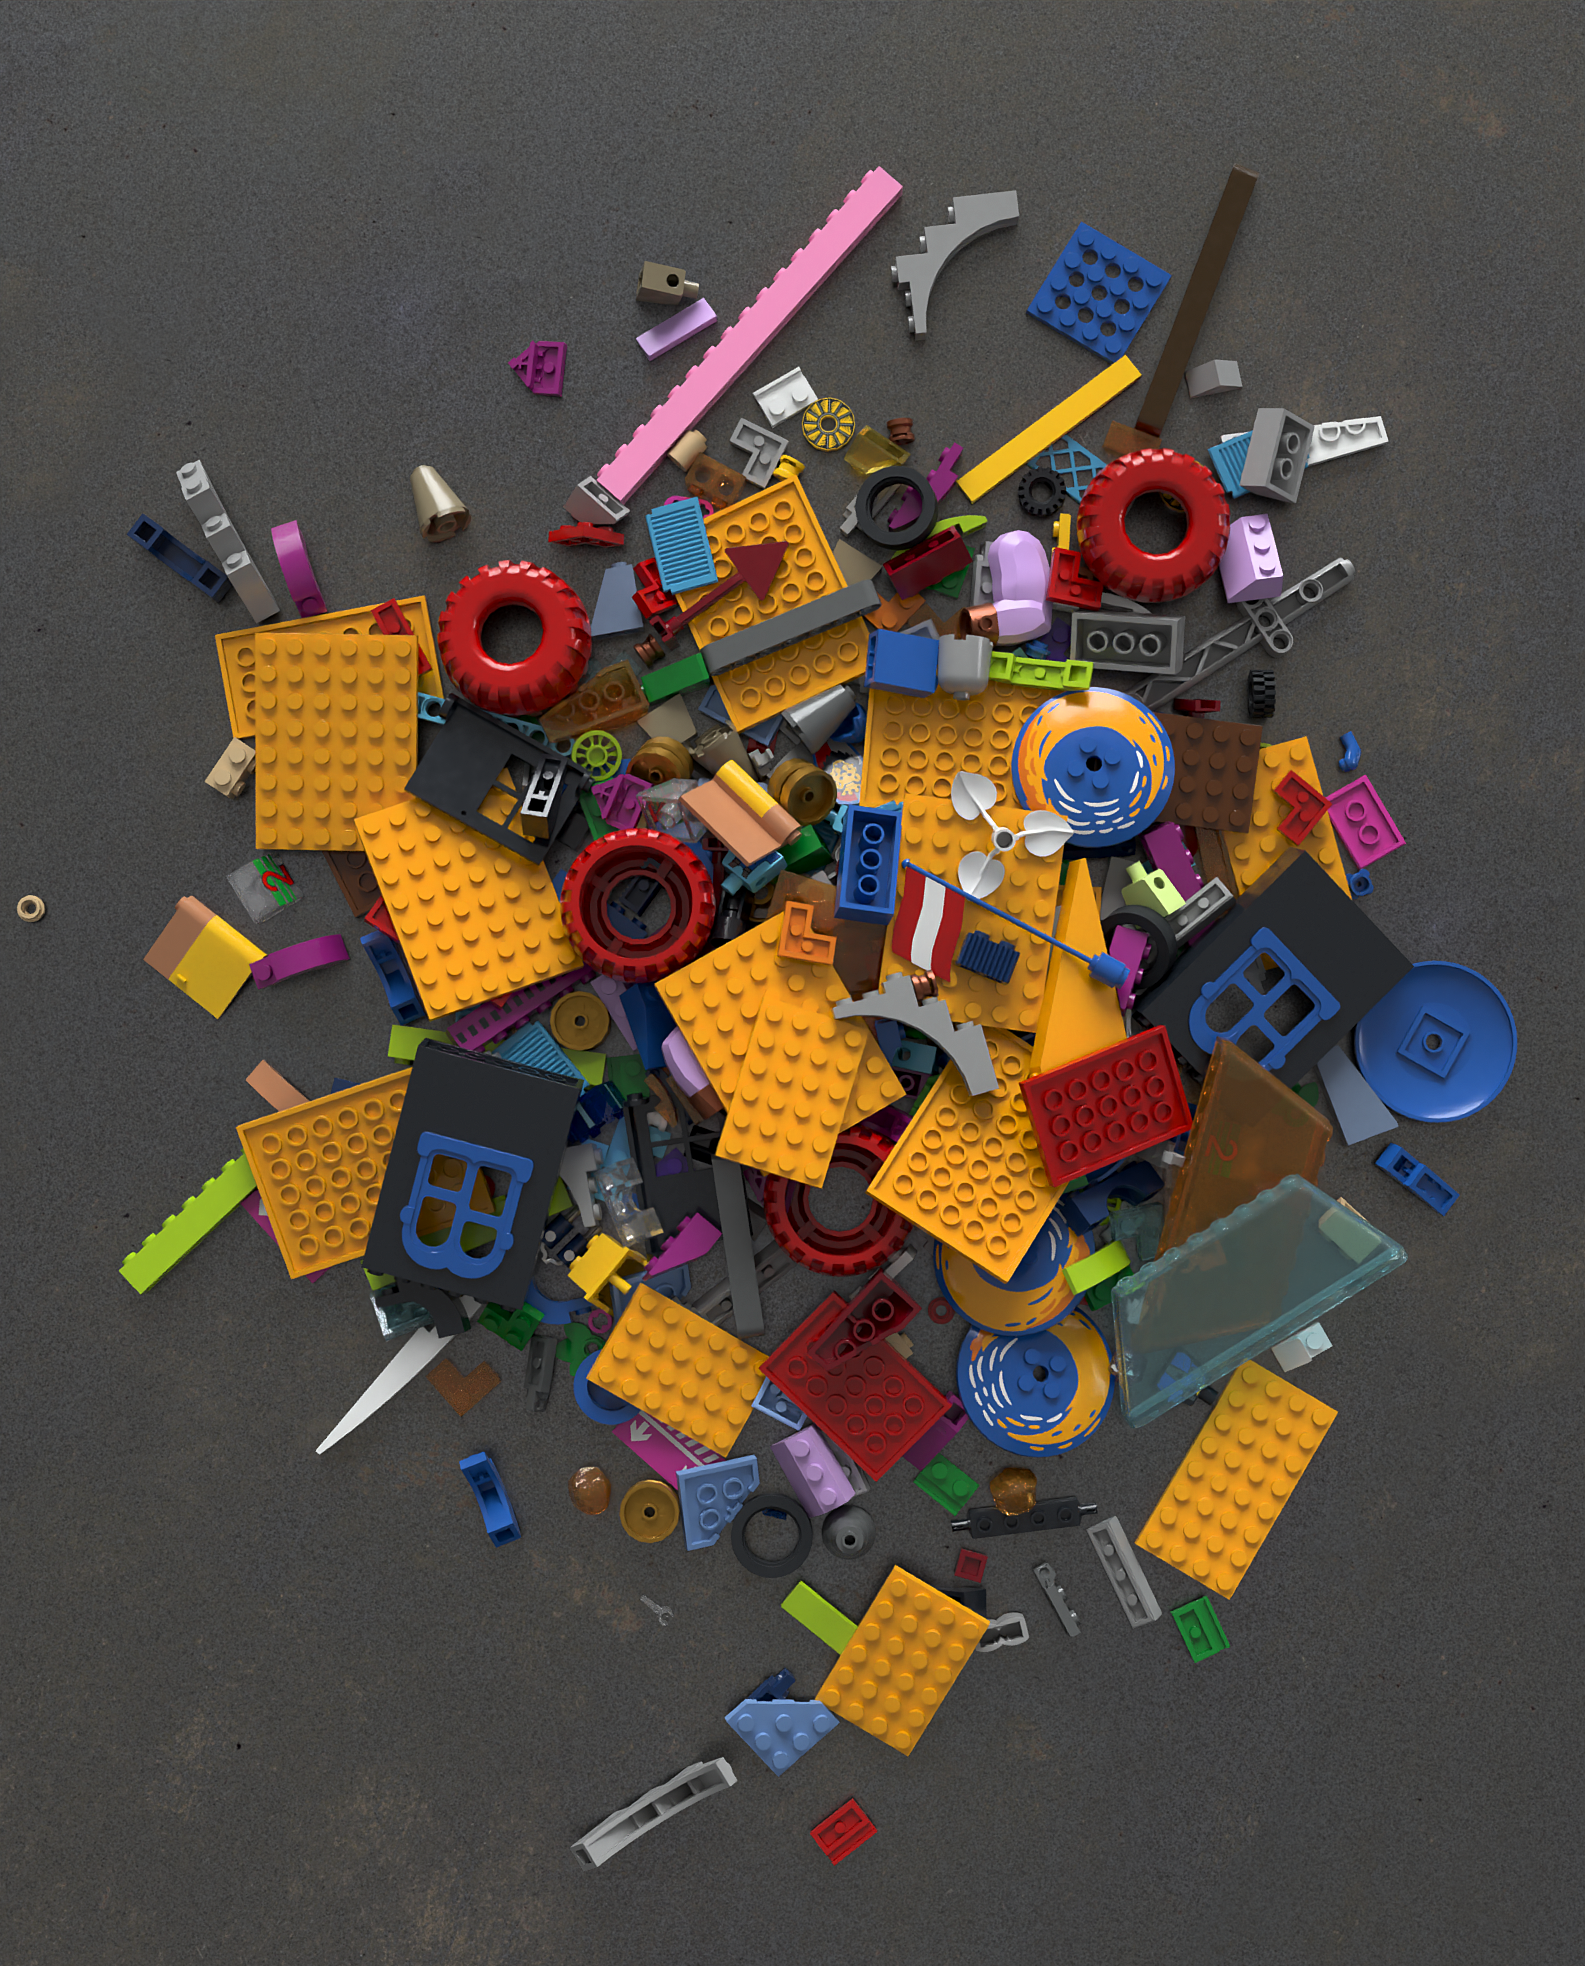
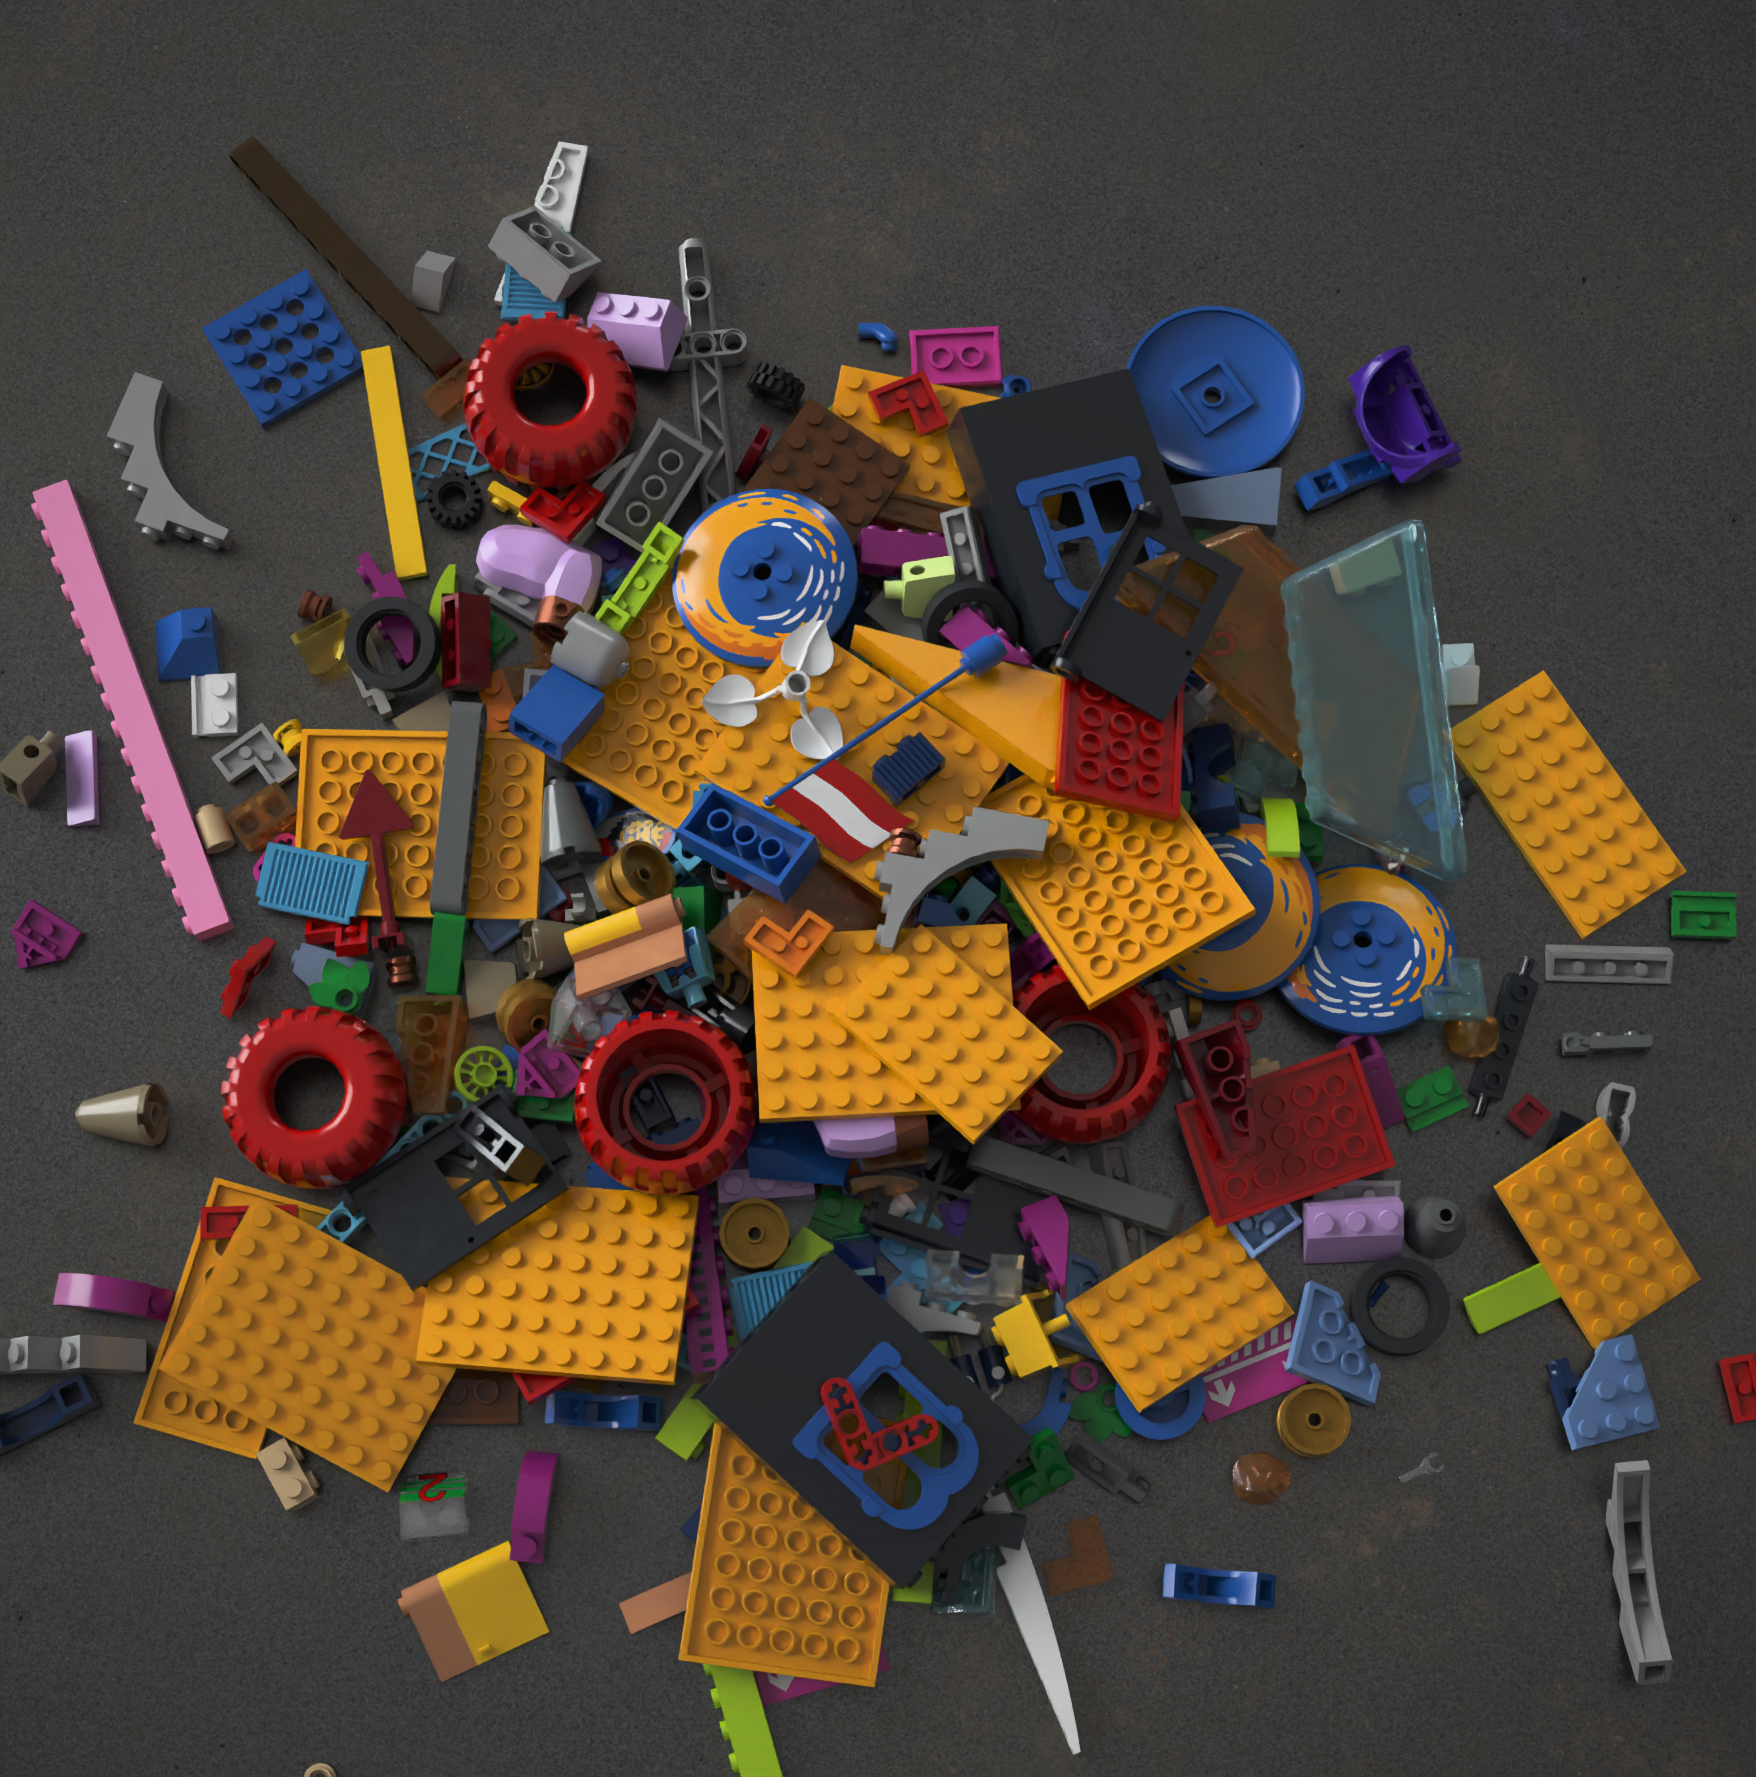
camera: 65 degrees left, 10 degrees down
light grey slope [563,476,630,524] -> none
tile [802,398,855,452] -> none
none -> blue slope [156,607,221,682]
none -> green plate [308,958,370,1015]
none -> red beam [820,1377,939,1471]
none -> black door [1050,502,1244,722]
none -> pearl gold tile [1187,994,1202,1025]
none -> dark purple piece [1348,345,1461,484]
none -> clear light blue plate [1420,957,1488,1021]

